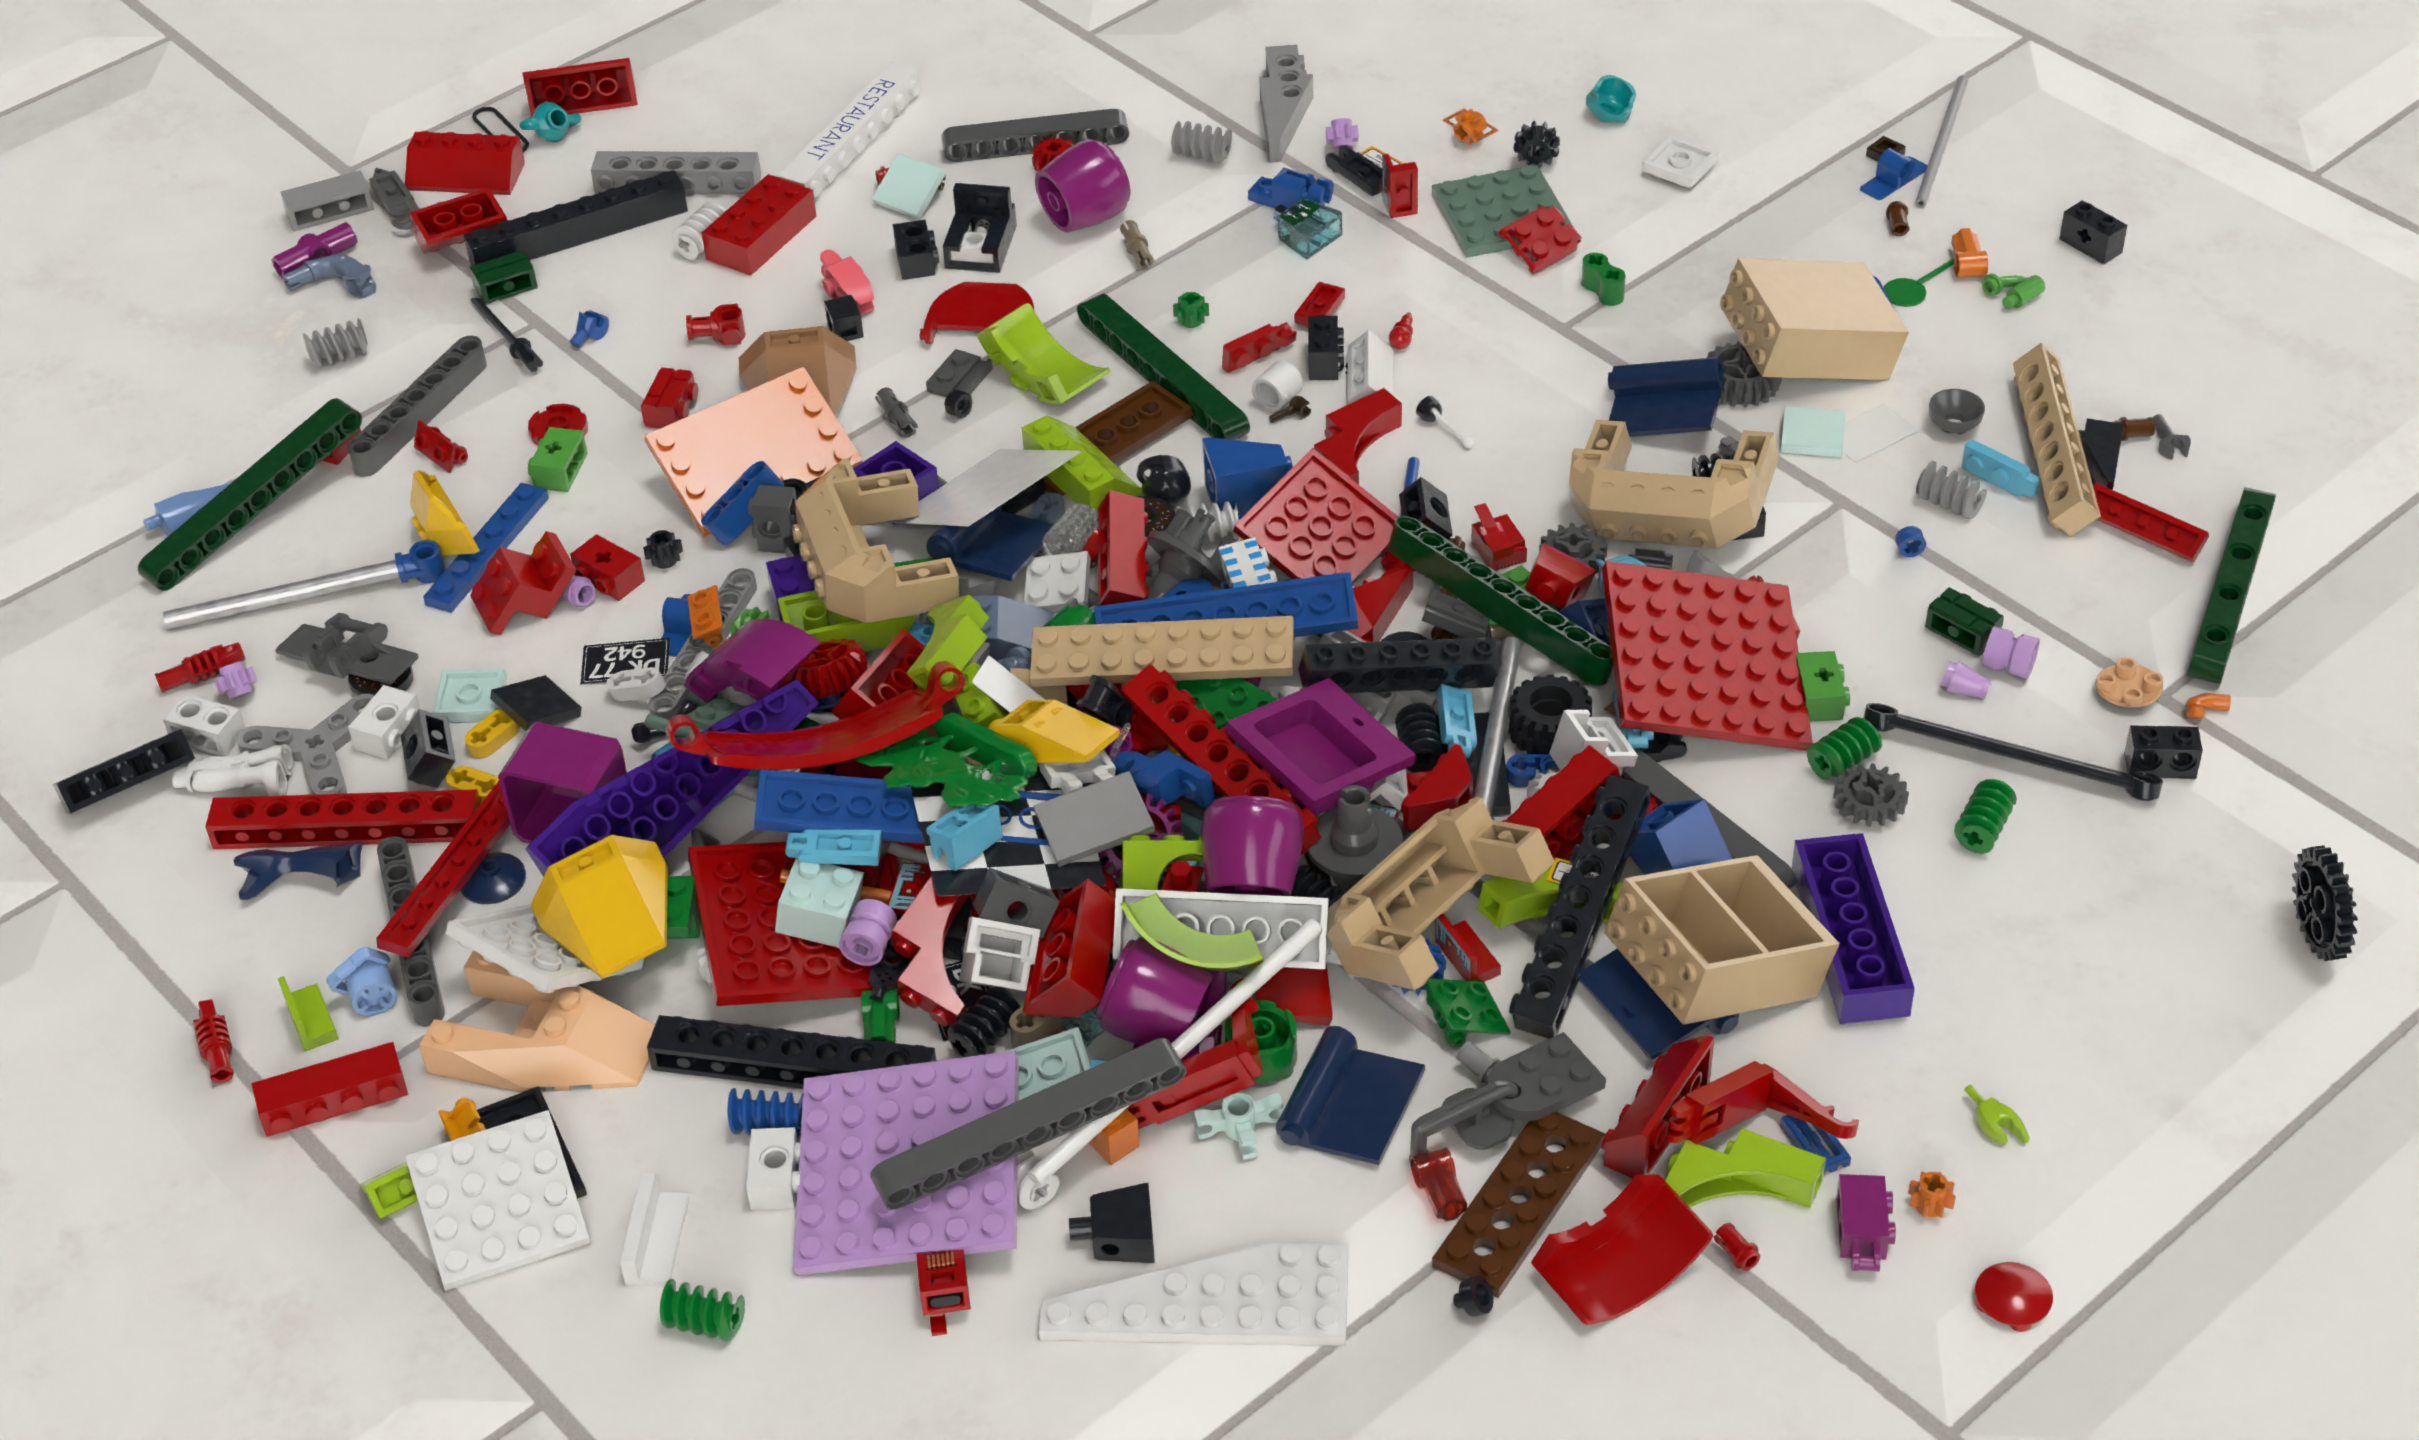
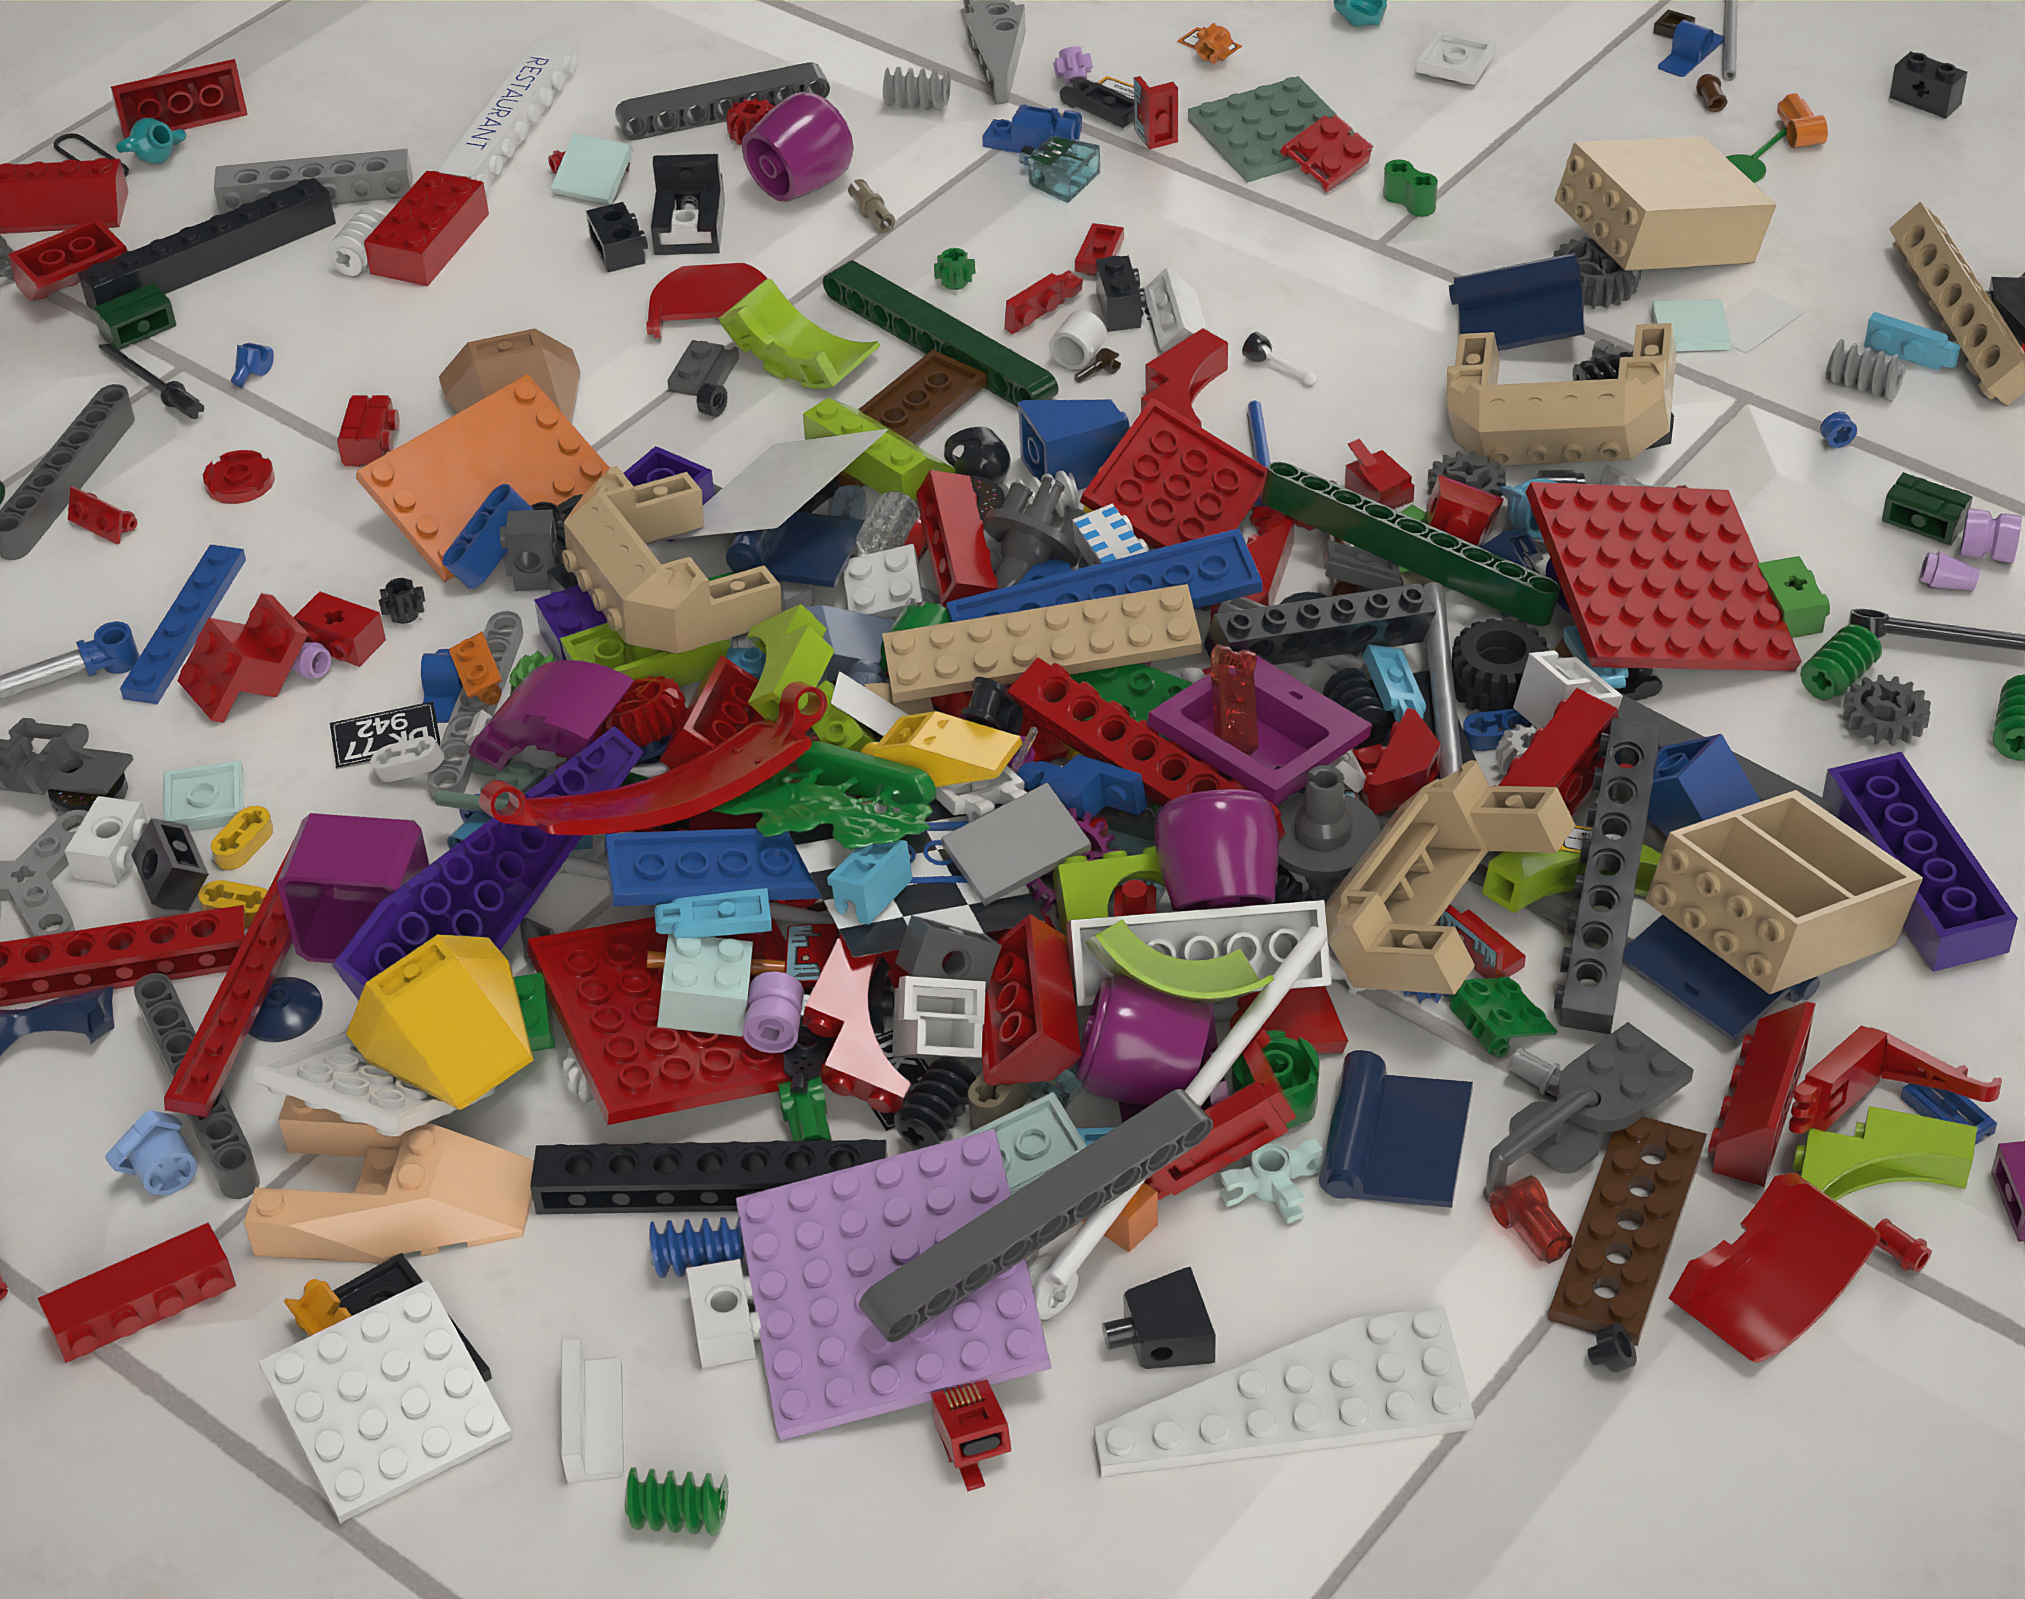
camera: 10 degrees left, 0 degrees up
lime panel [277,976,339,1052] -> none
lime panel [359,1161,418,1219] -> none
yellow wedge [410,470,480,555] -> none
black tile [490,675,582,731] -> none
bright green brick [528,427,588,492] -> none
black piece [631,700,697,743] -> none
red connector [686,304,746,345] -> none
coral hinge [820,249,874,315] -> none
black brick [824,295,864,341] -> none
dark grey pin [875,387,918,437] -> none
red bar [1388,312,1413,349] -> none
black brick [1399,477,1453,540] -> none
black gear [1513,120,1560,169] -> none
dark grey piece [1929,389,1985,434] -> none
bright green plant [1982,273,2045,309] -> none
none -> clear red plate [1211,644,1259,755]

